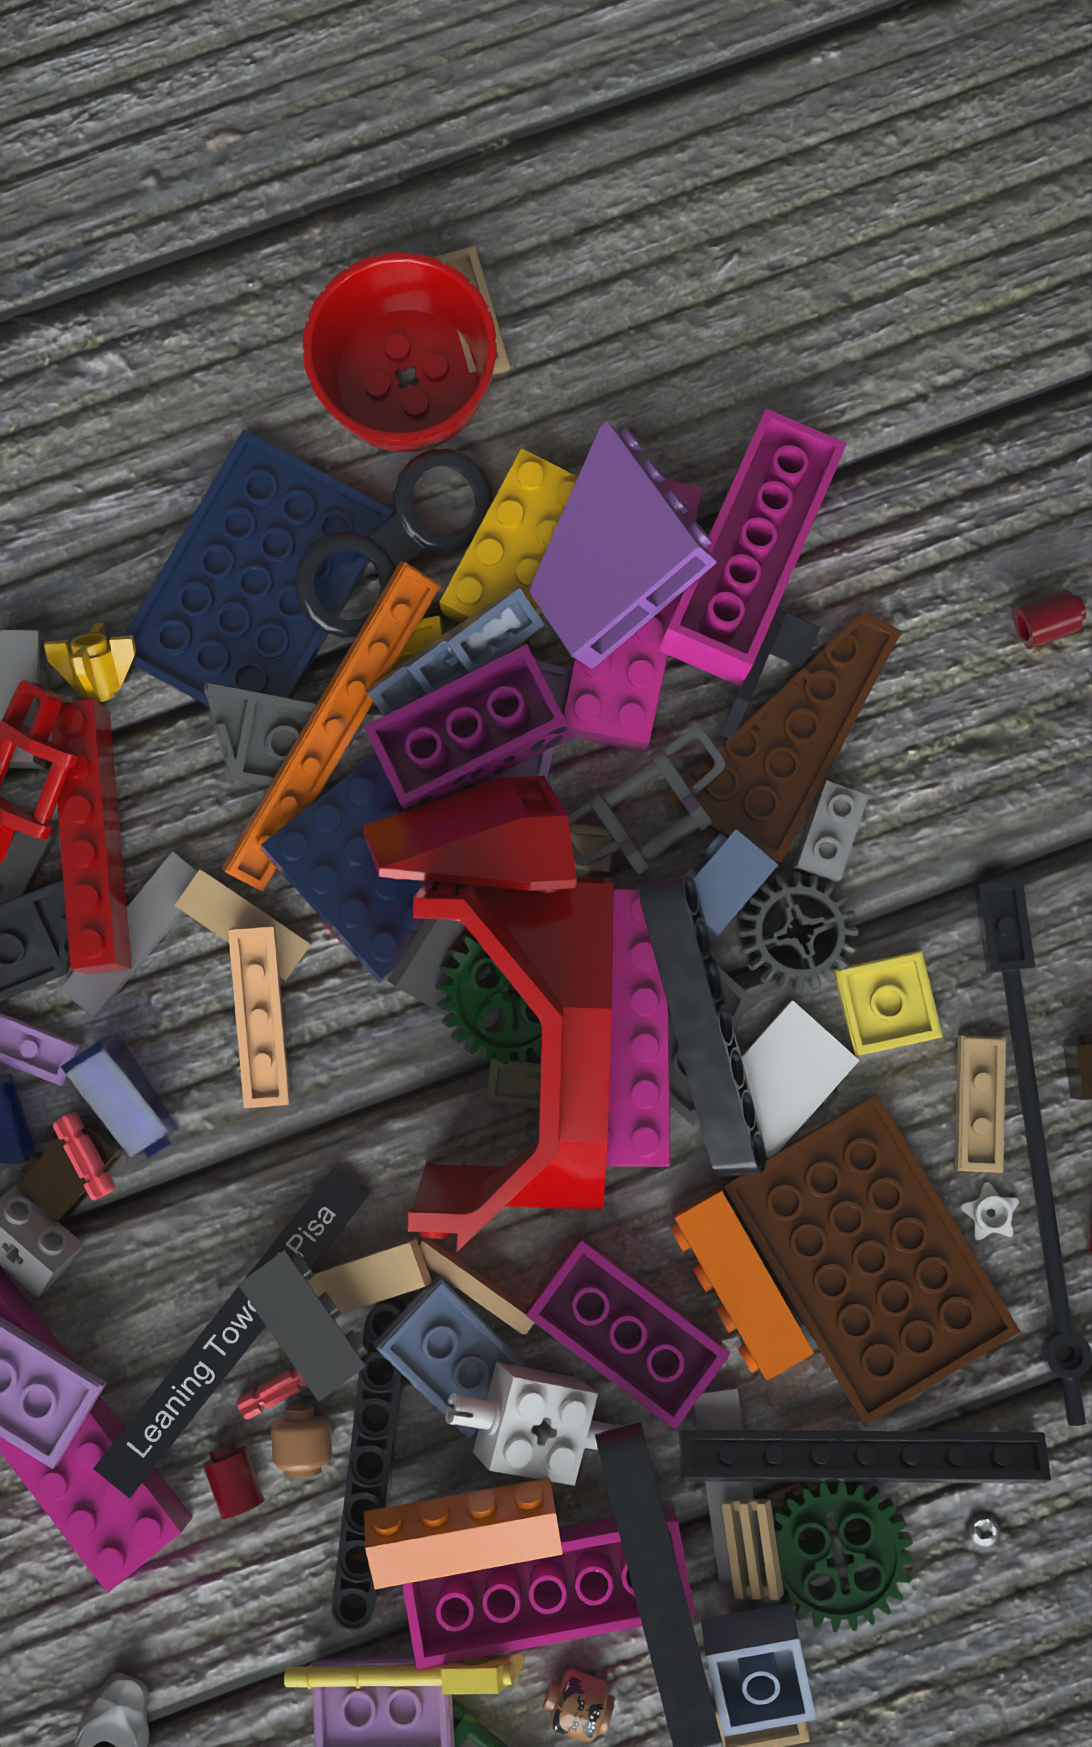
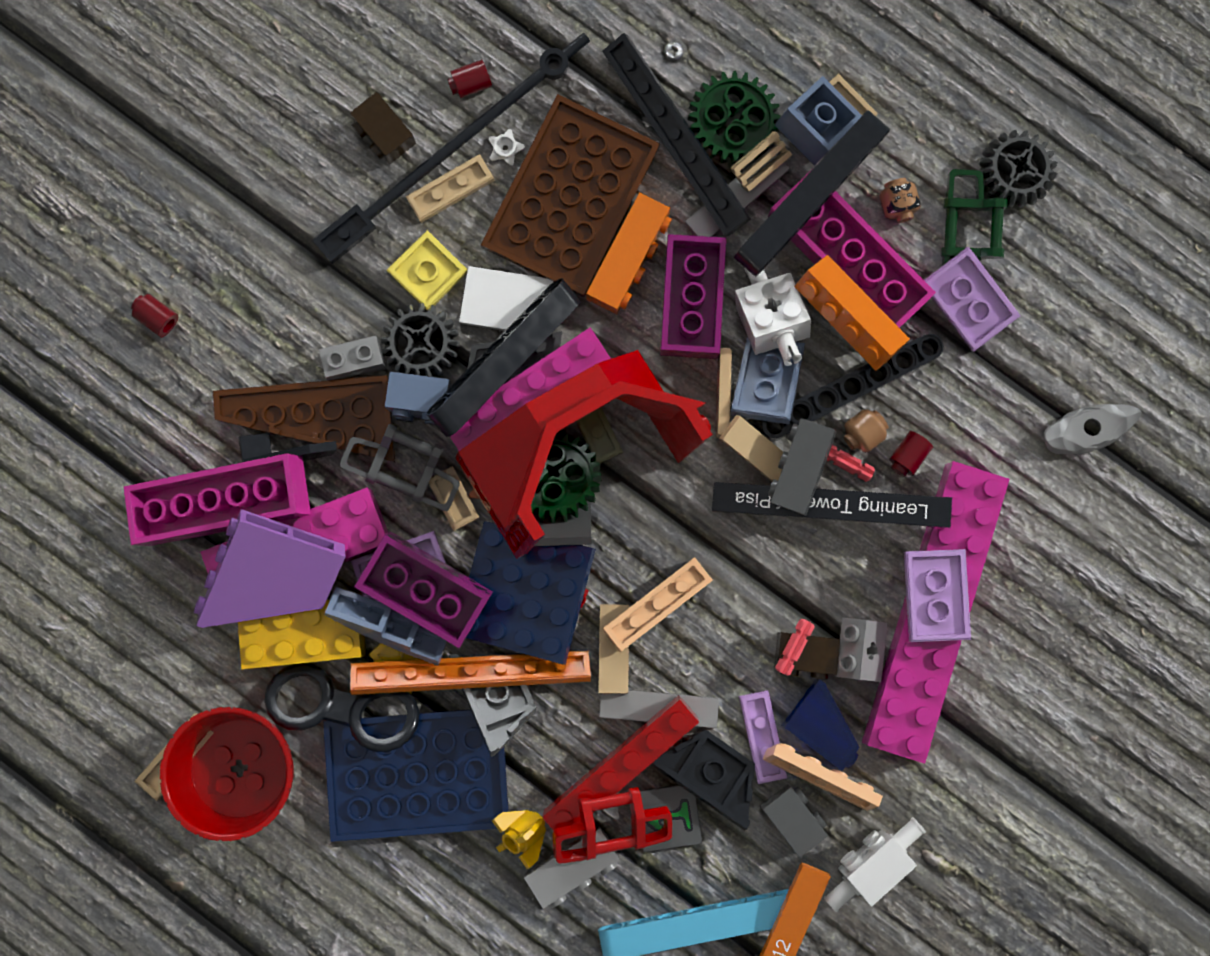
camera: 130 degrees left, 0 degrees up
clear blue slope [61,1040,179,1159] -> none
light yellow piece [284,1653,525,1695] -> none
red wedge [363,776,577,893] -> none

